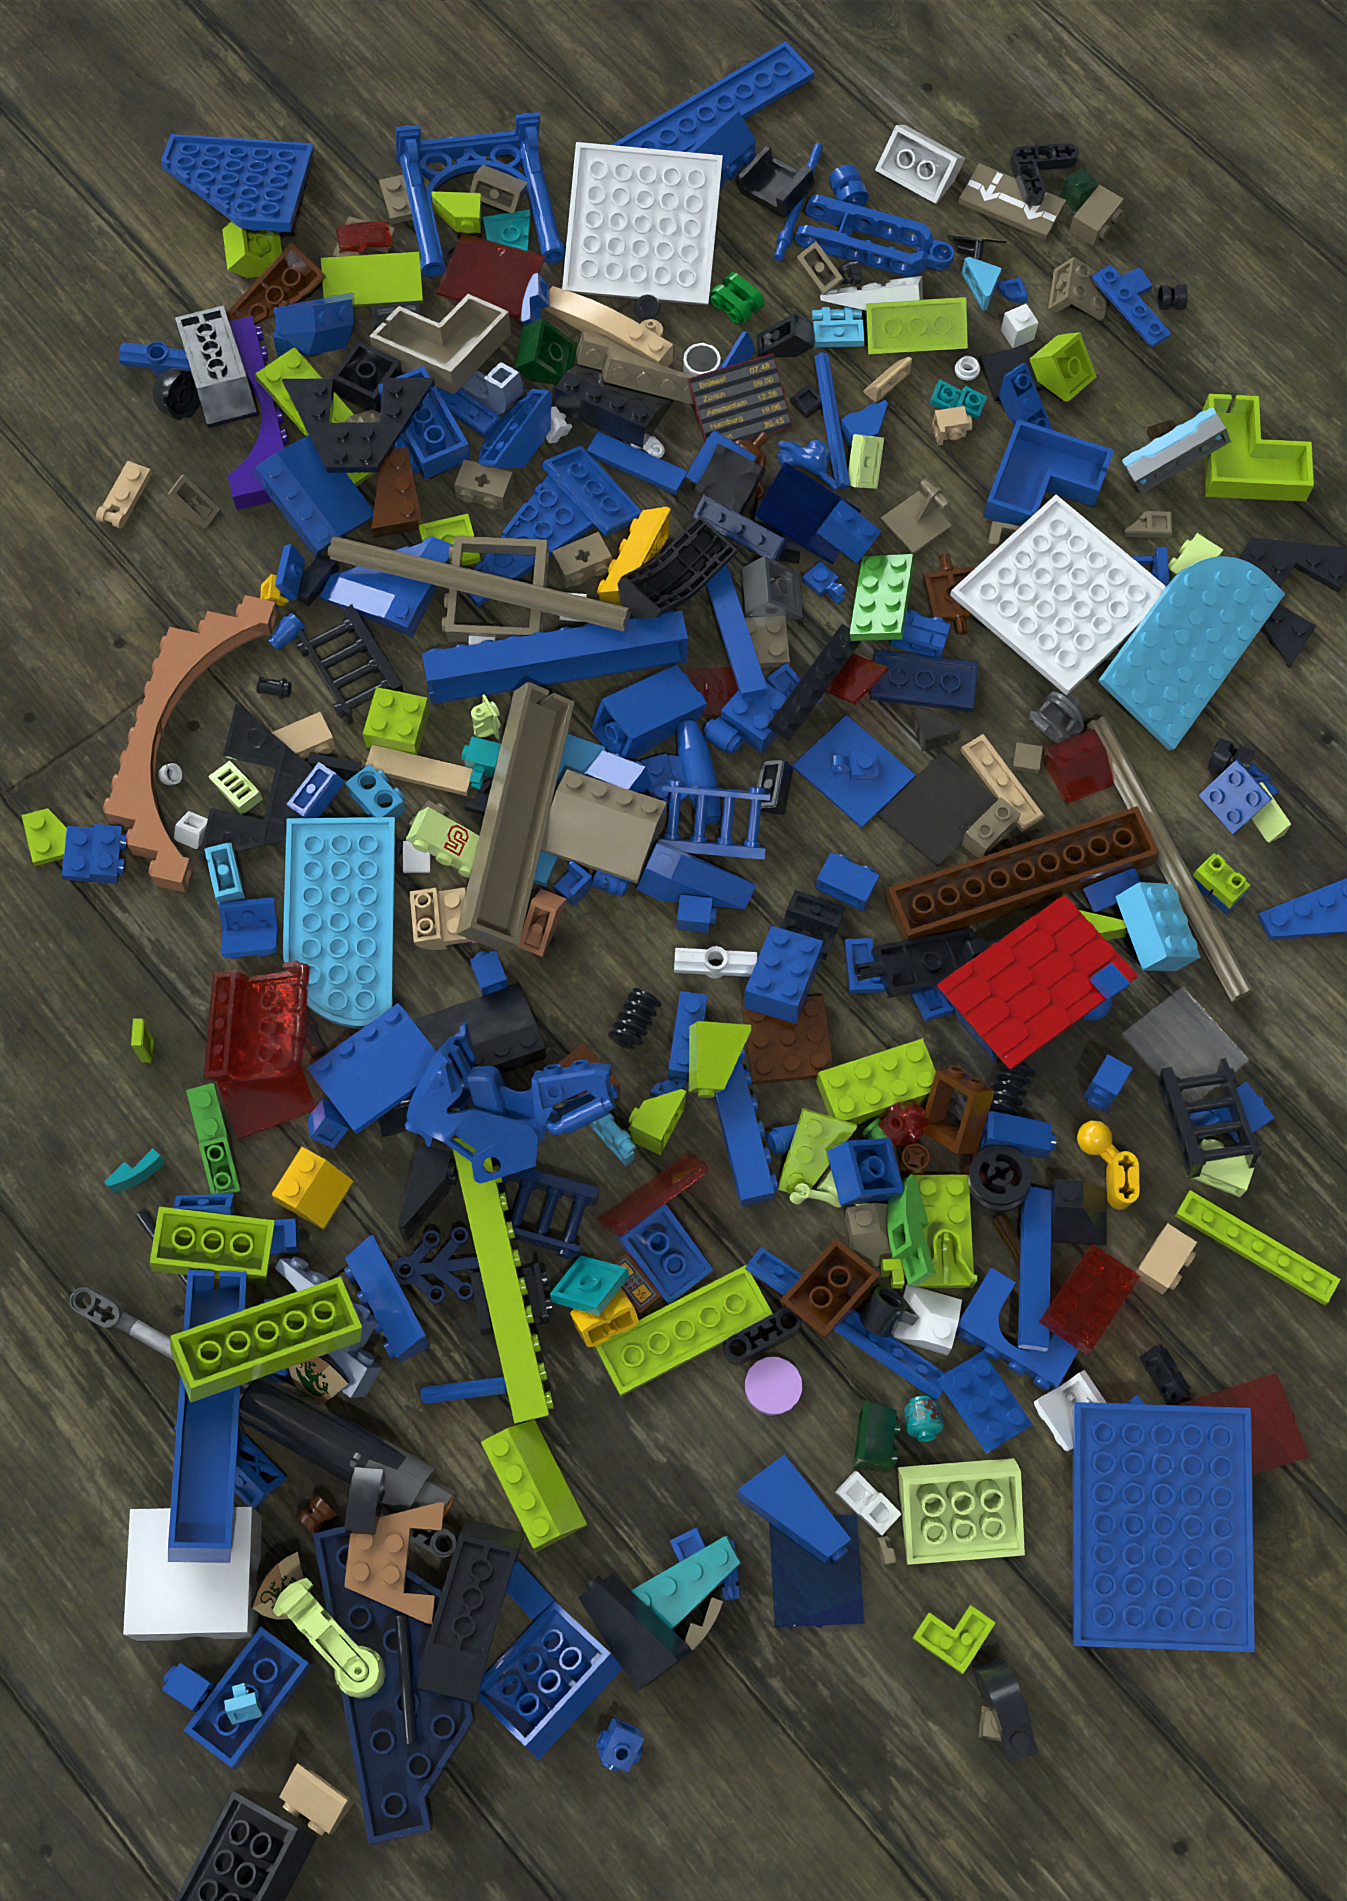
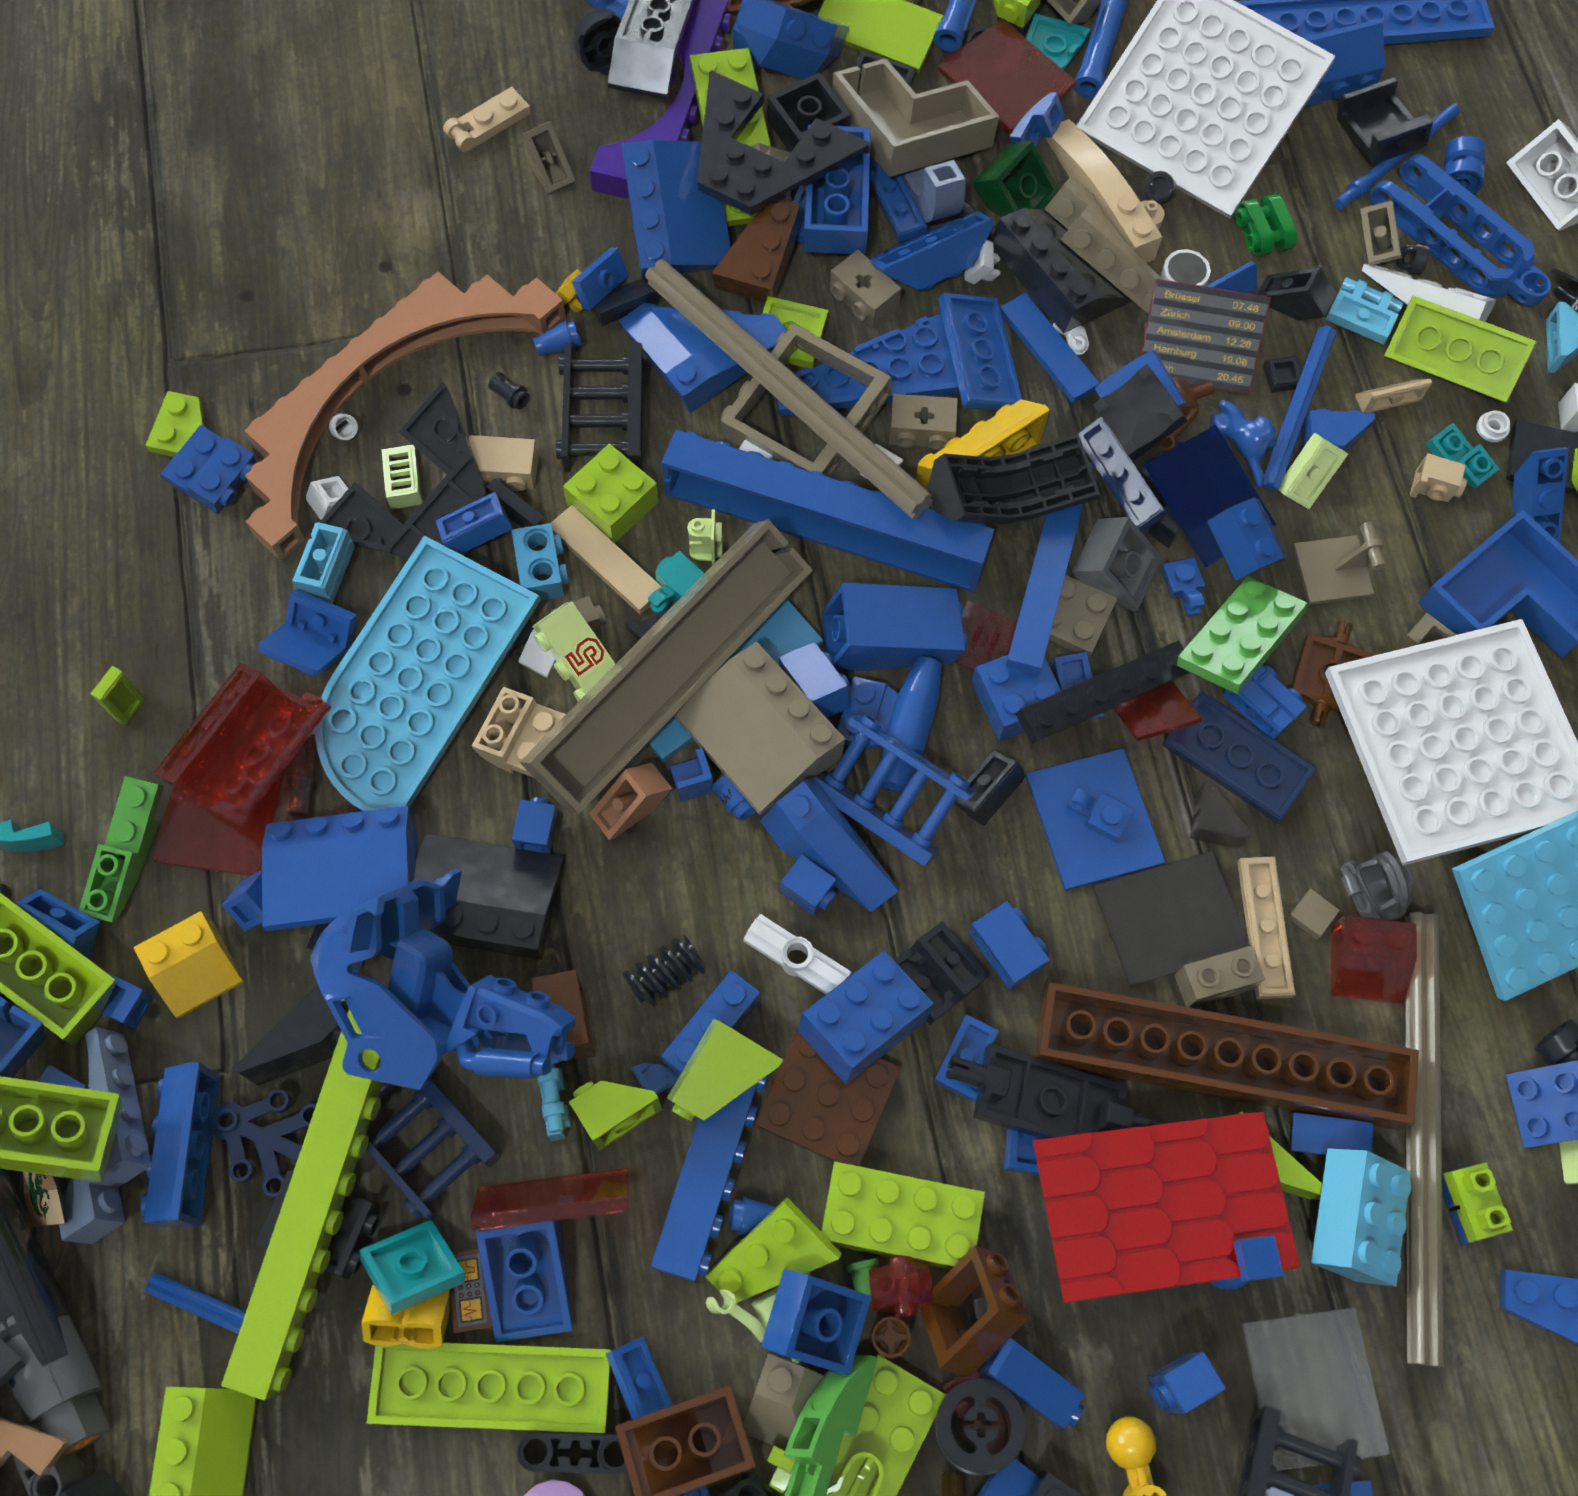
camera: 30 degrees right, 0 degrees up
blue brick [703,718,744,755] -> none
black piece [989,1062,1036,1116] -> none

